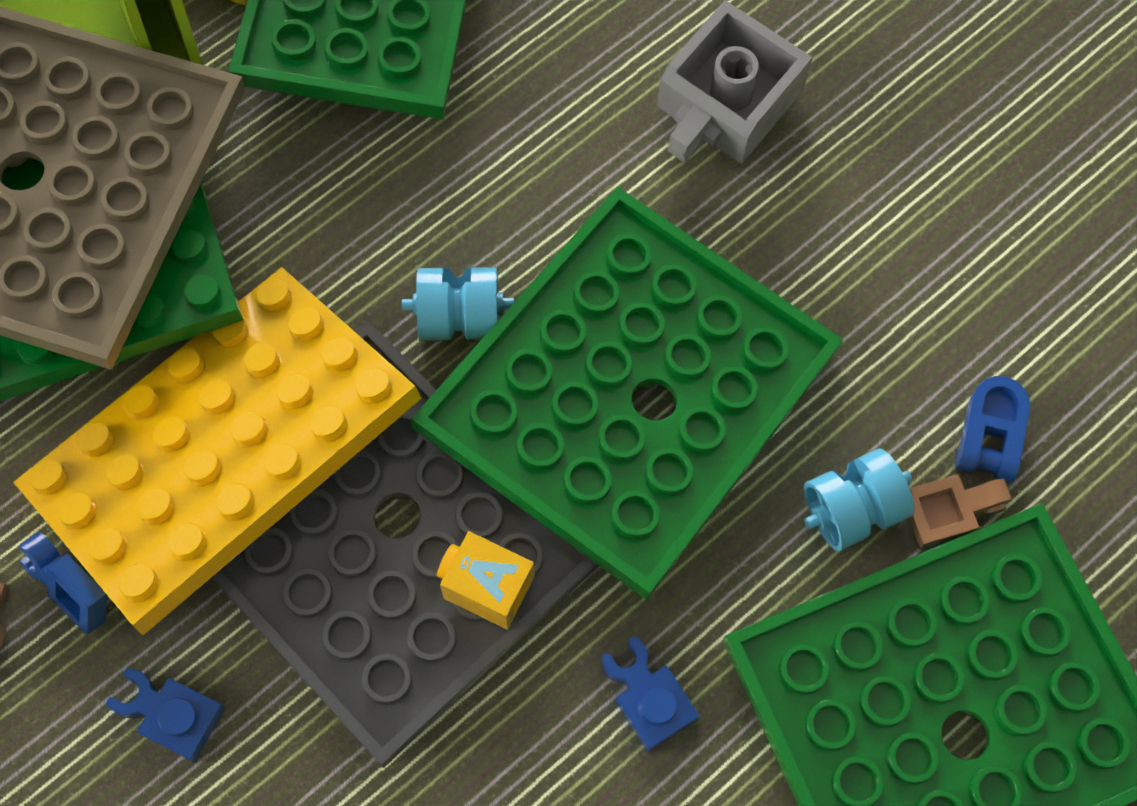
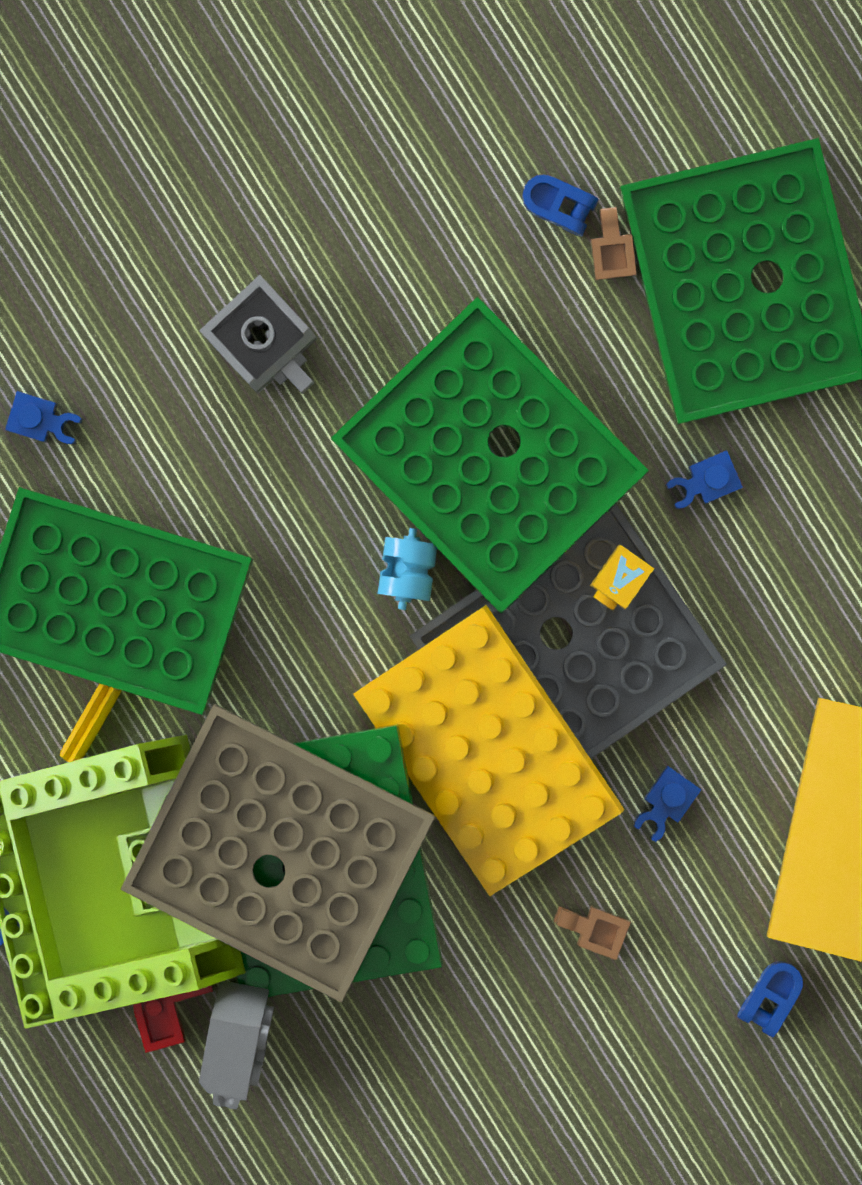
camera: 80 degrees left, 20 degrees up
blue plate [19,532,107,635] -> none
medium azure wheel [804,448,914,551] -> none

